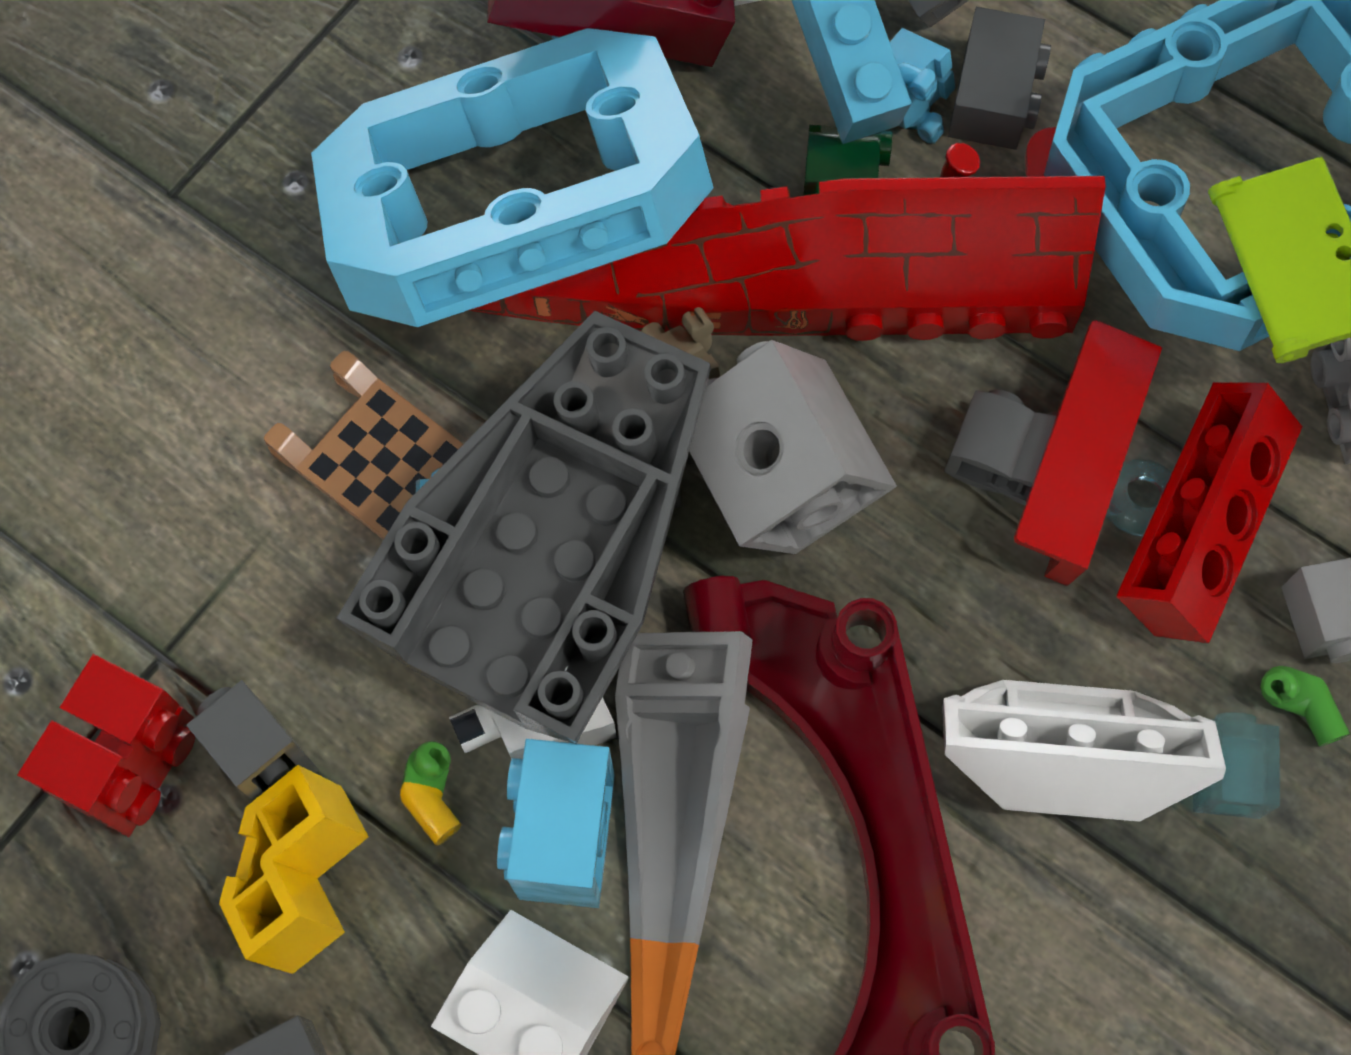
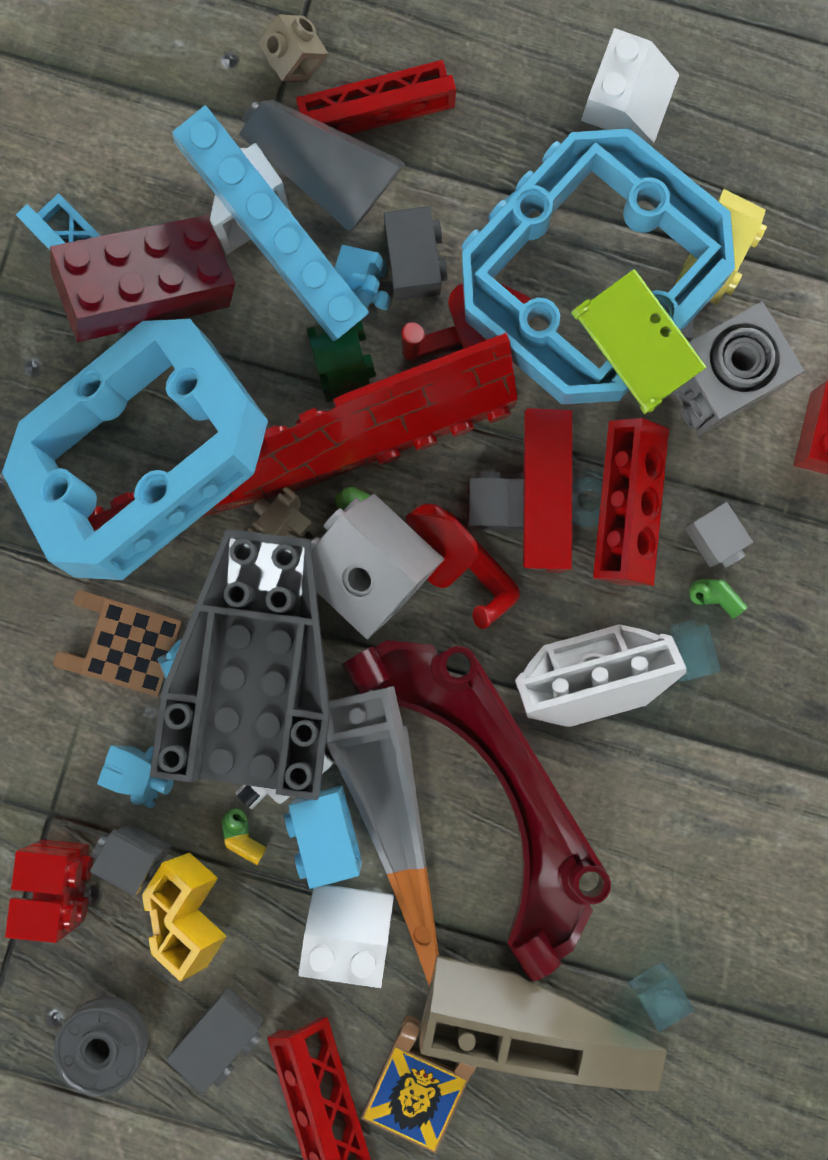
camera: 25 degrees left, 15 degrees up
none -> medium azure piece [97,745,173,808]
none -> red piece [405,503,520,629]

